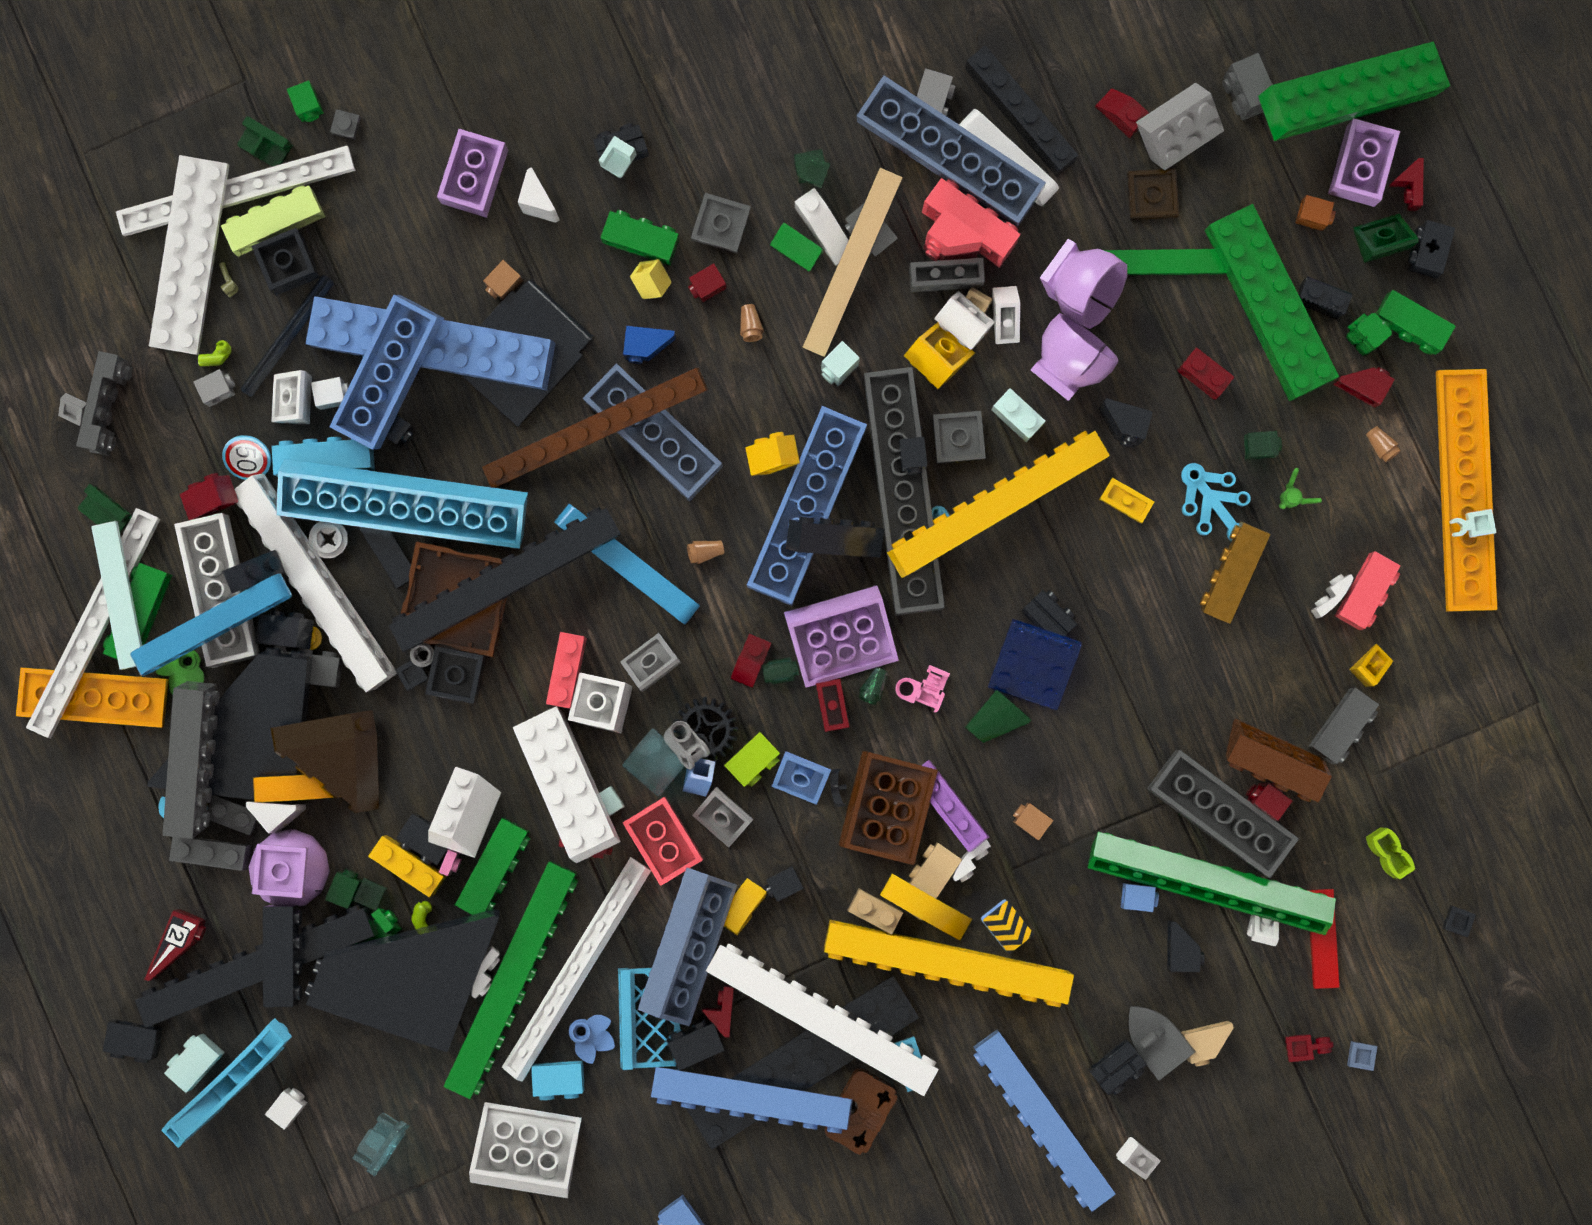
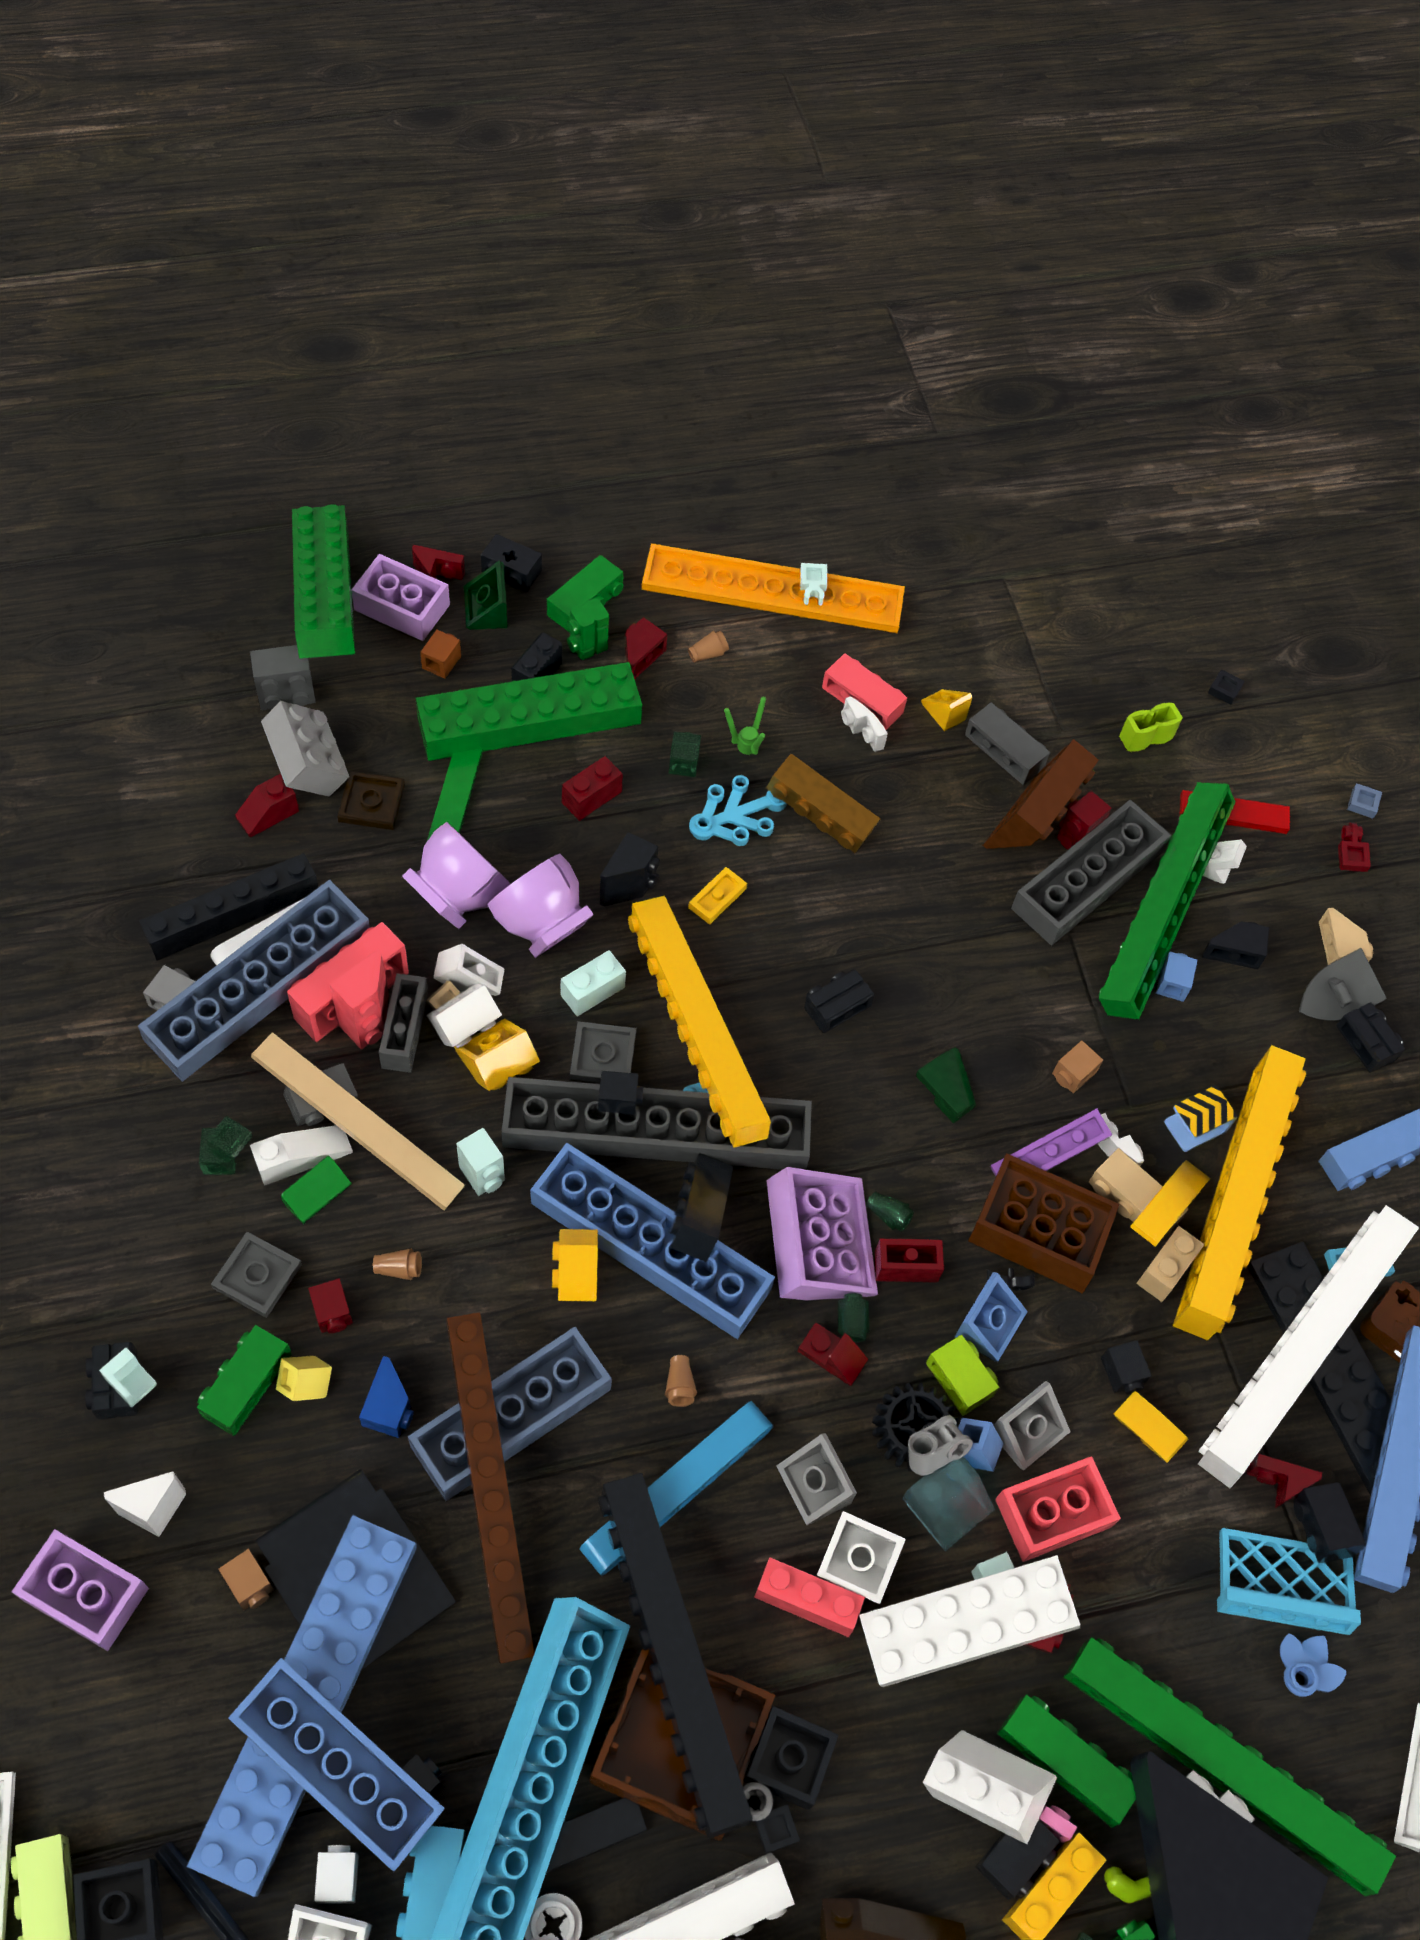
camera: 85 degrees left, 25 degrees down
white plate [502,857,651,1081] -> none
medium azure brick [532,1061,585,1100] -> none
sand blue brick [638,868,737,1026] -> none
bright pink piece [895,665,950,712] -> none
clear blue plate [988,619,1082,710] -> none

